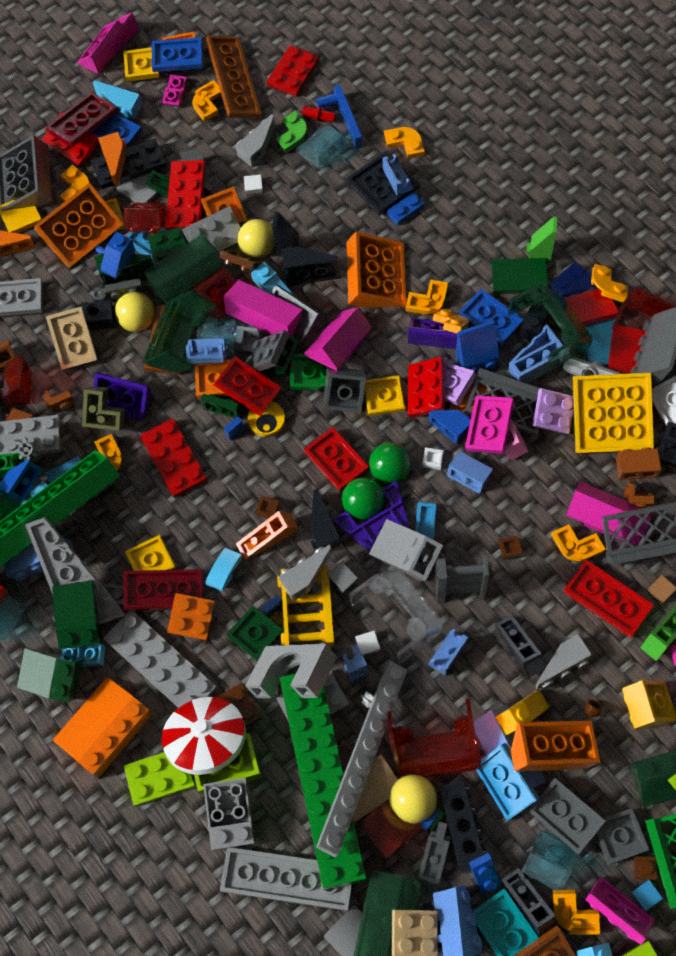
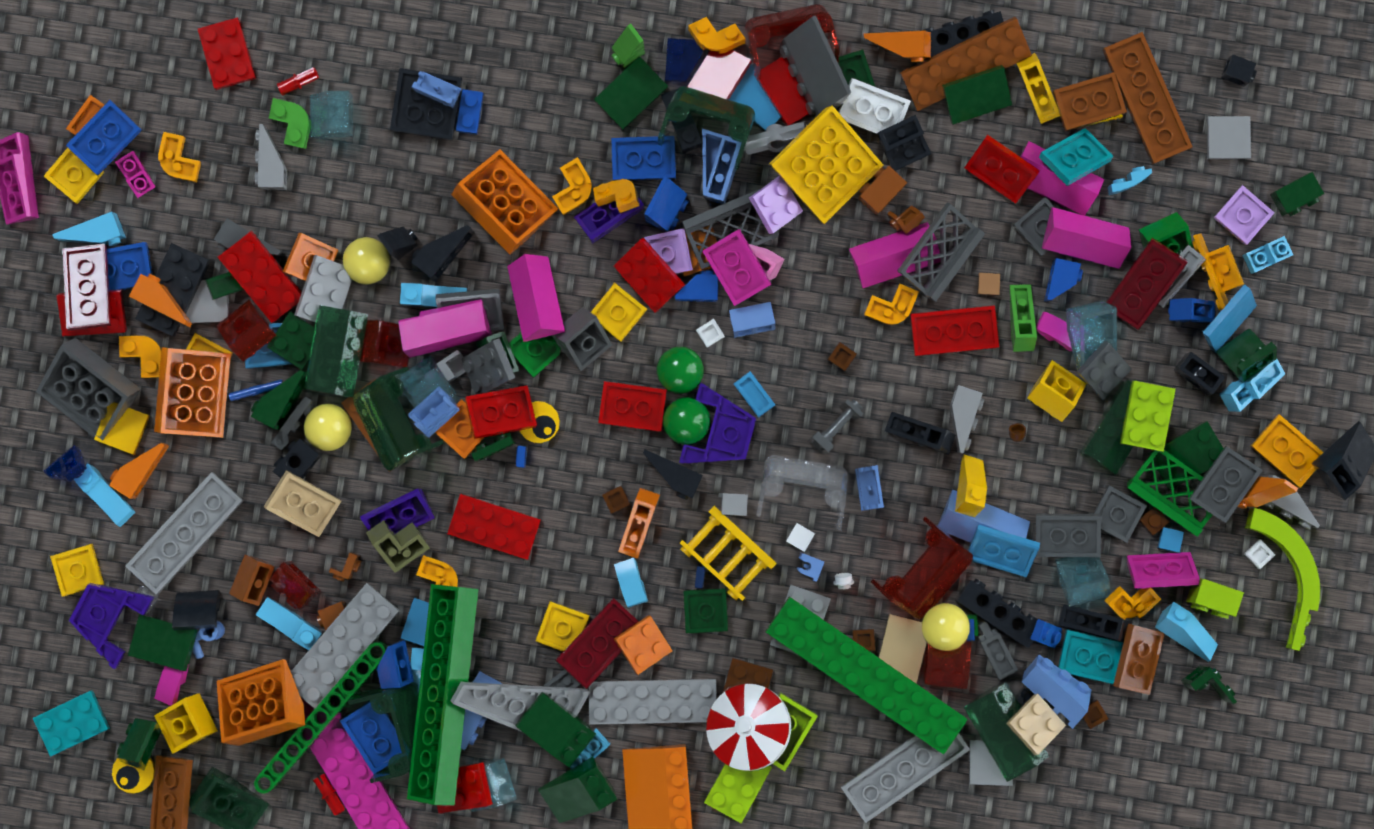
camera: 45 degrees left, 20 degrees up
light grey gear [15,437,40,461] -> none
blue slope [100,232,136,278] -> none
light grey slope [203,778,256,850] -> none
dark orange plate [206,35,262,119] -> none
reddish brown plate [219,251,263,272] -> none
white tile [244,174,263,194] -> none
light grey arch [245,643,337,698] -> none
light grey slope [279,545,332,602] -> none
blue piece [316,84,362,149] -> none
light grey plate [316,661,407,857] -> none
light grey slope [369,519,443,581] -> none
light orange plate [384,127,425,159] -> none
orange slope [511,721,600,772] -> none

